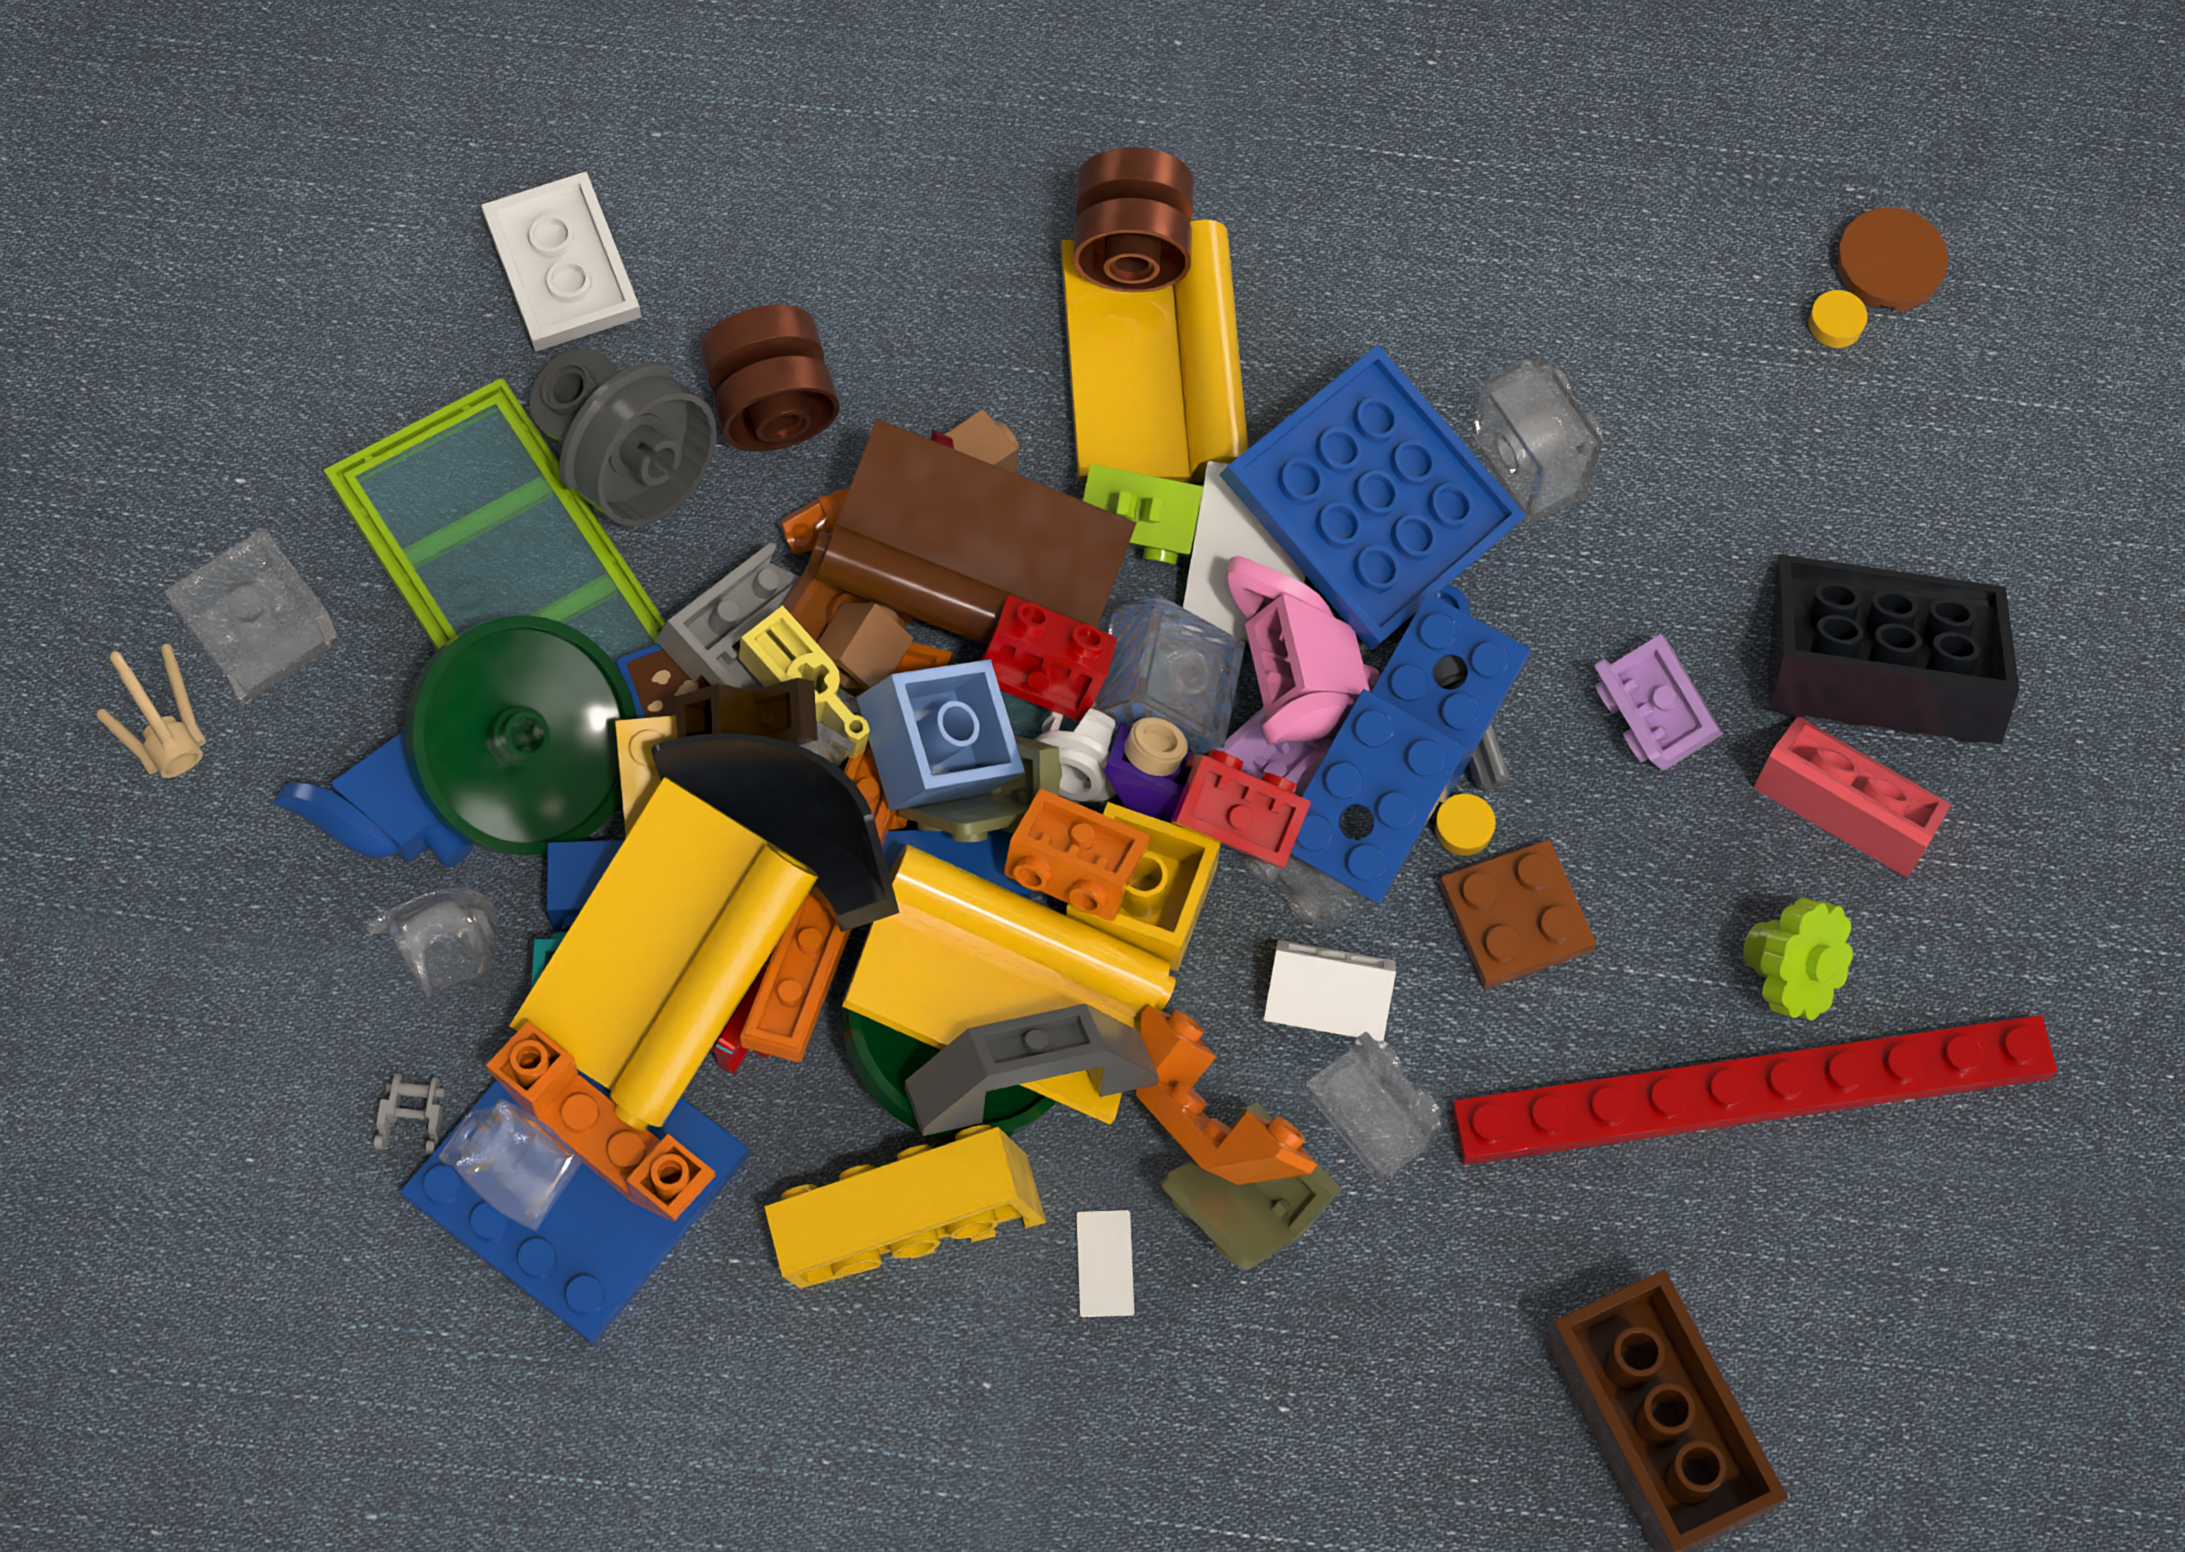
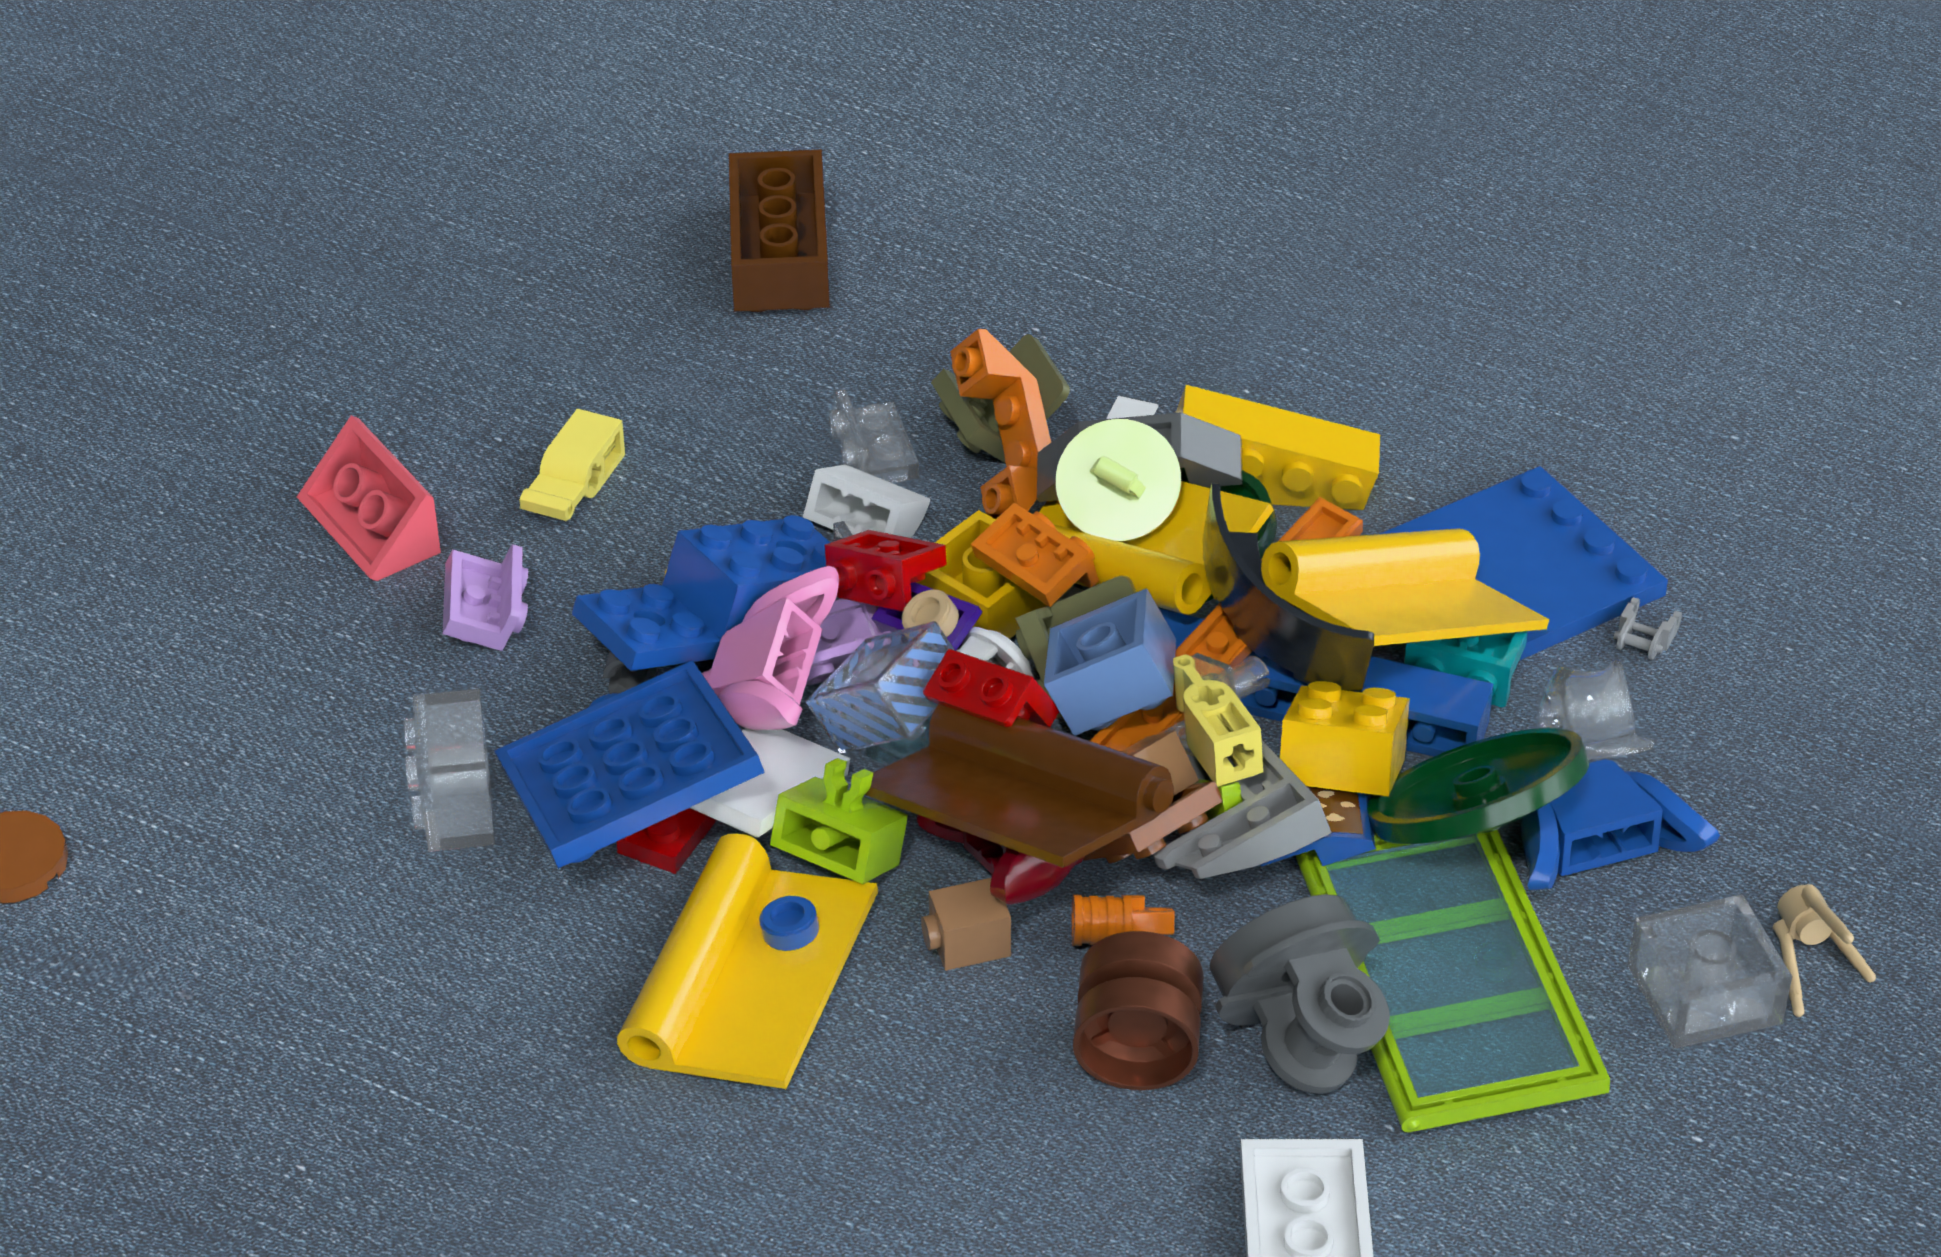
camera: 155 degrees left, 25 degrees down
clear piece [439,1099,583,1231] -> none
orange slope [486,1021,716,1222] -> none
dark brown brick [675,677,818,745] -> none
copper wheel [1073,147,1194,292] -> none
dark orange plate [1438,839,1597,990] -> none
red plate [1451,1015,2058,1165] -> none
lime plant [1743,897,1853,1021] -> none
black slope [1768,554,2019,745] -> none
yellow tile [1808,290,1868,348] -> none
none -> light yellow piece [519,409,625,521]
none -> blue tile [759,896,819,951]
none -> yellowish green shield [1056,419,1181,542]

